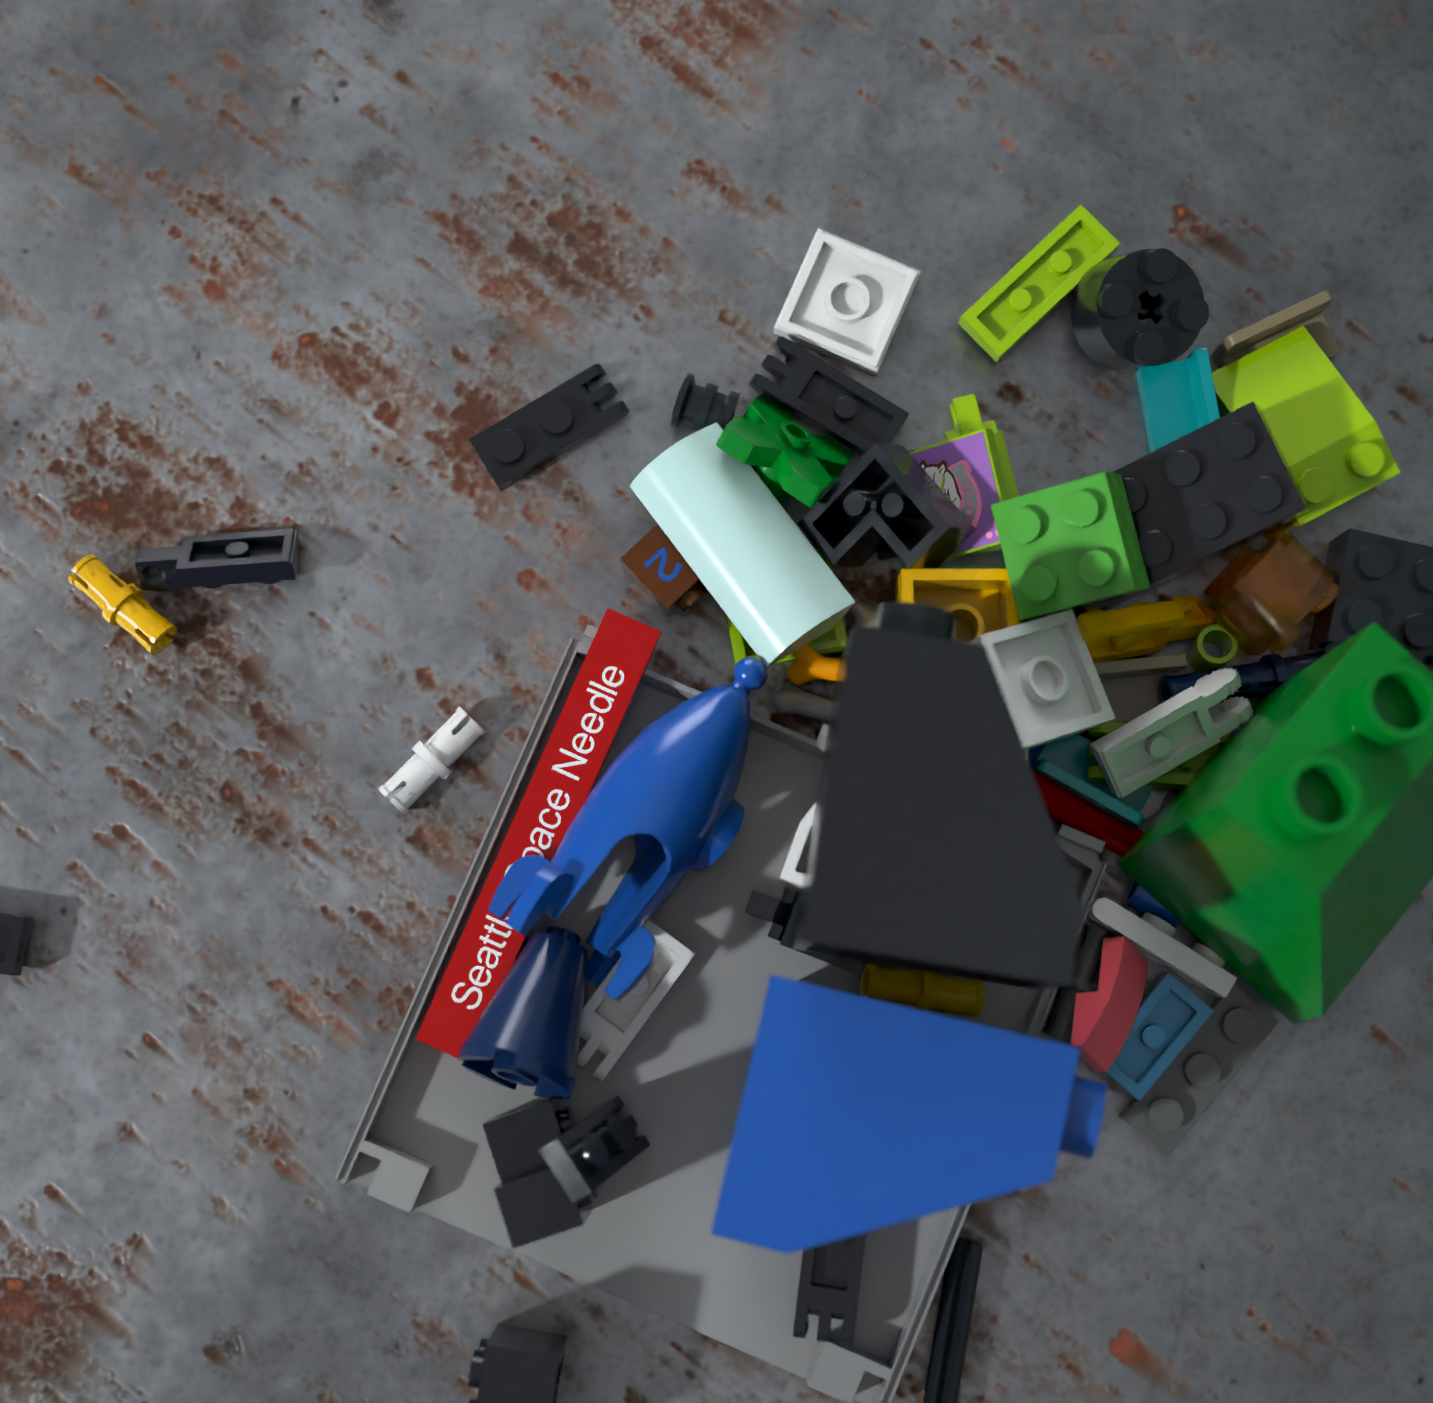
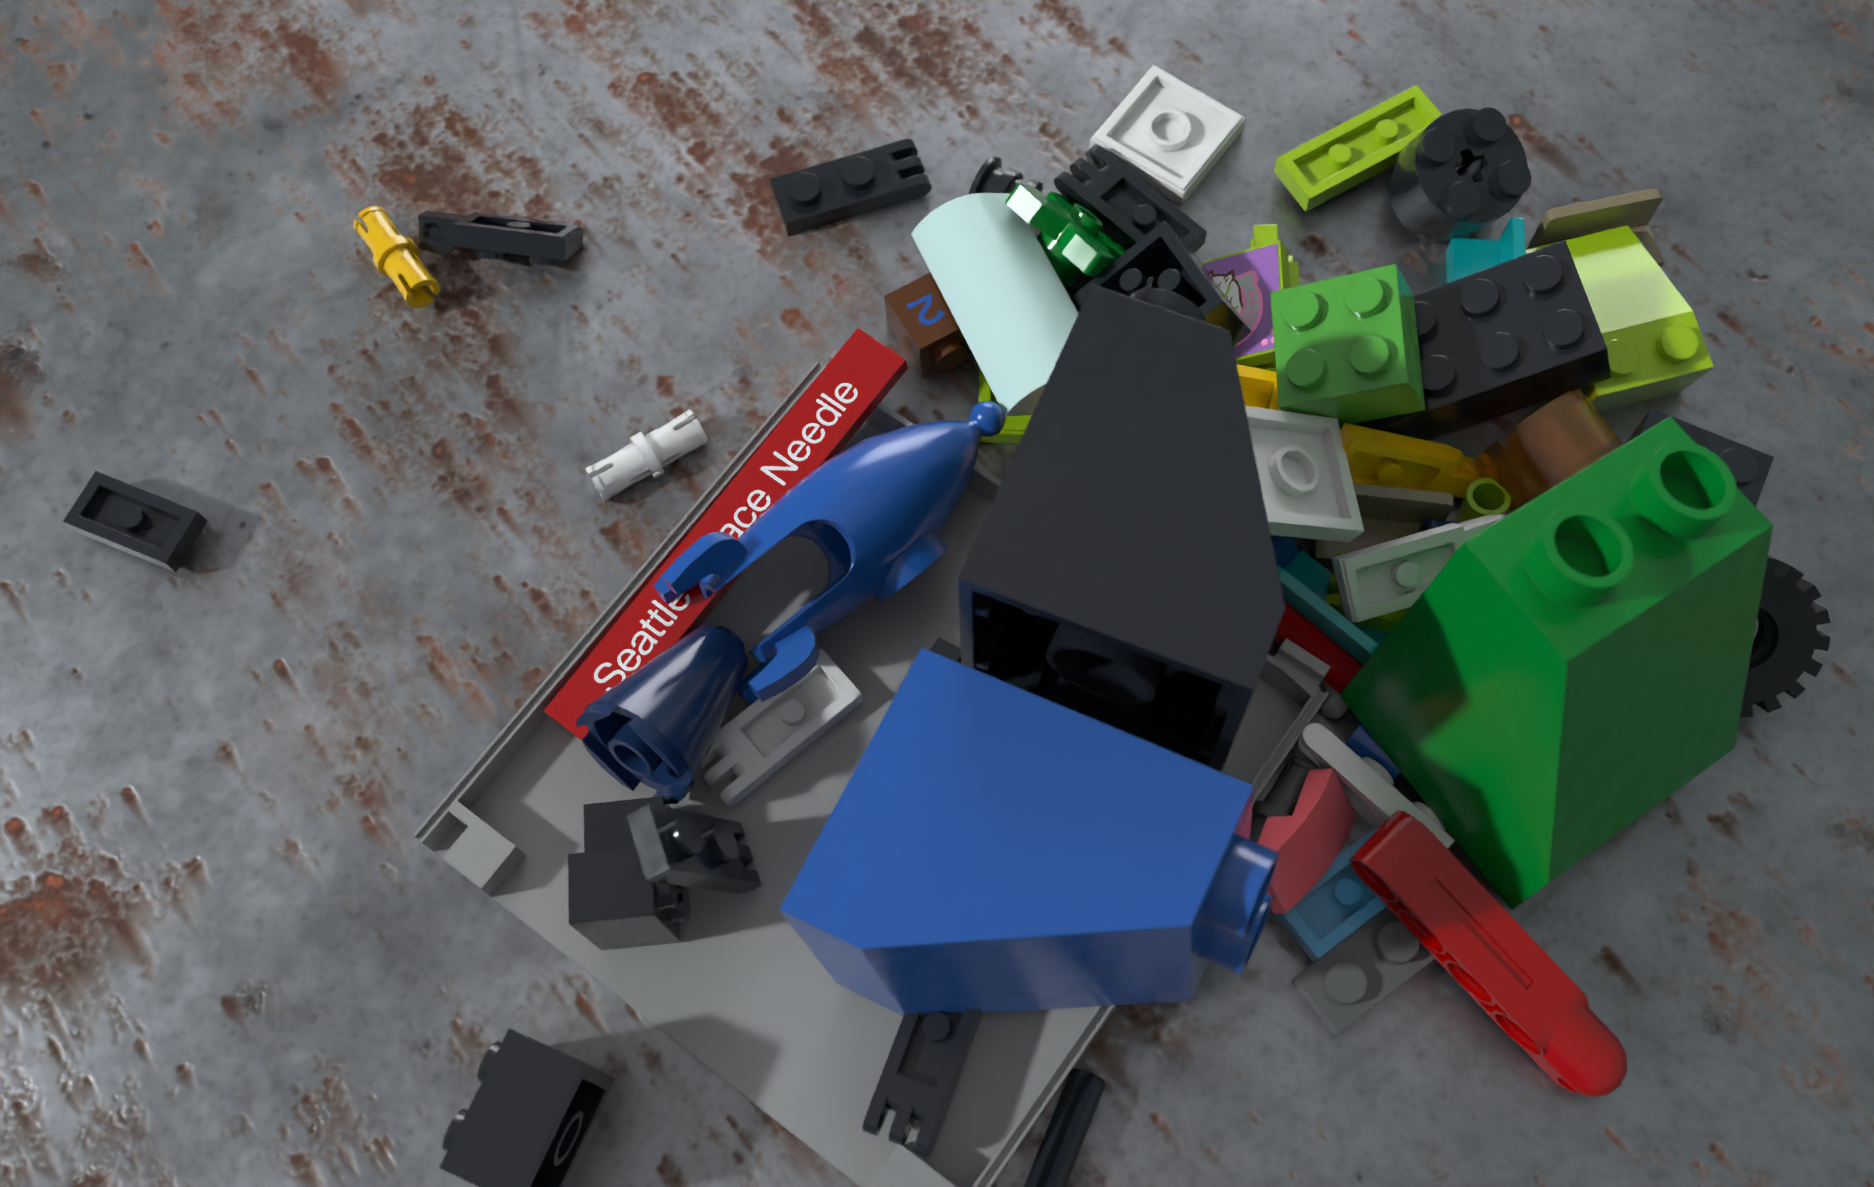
camera: 20 degrees right, 15 degrees down
none -> red piece [1349,810,1627,1098]

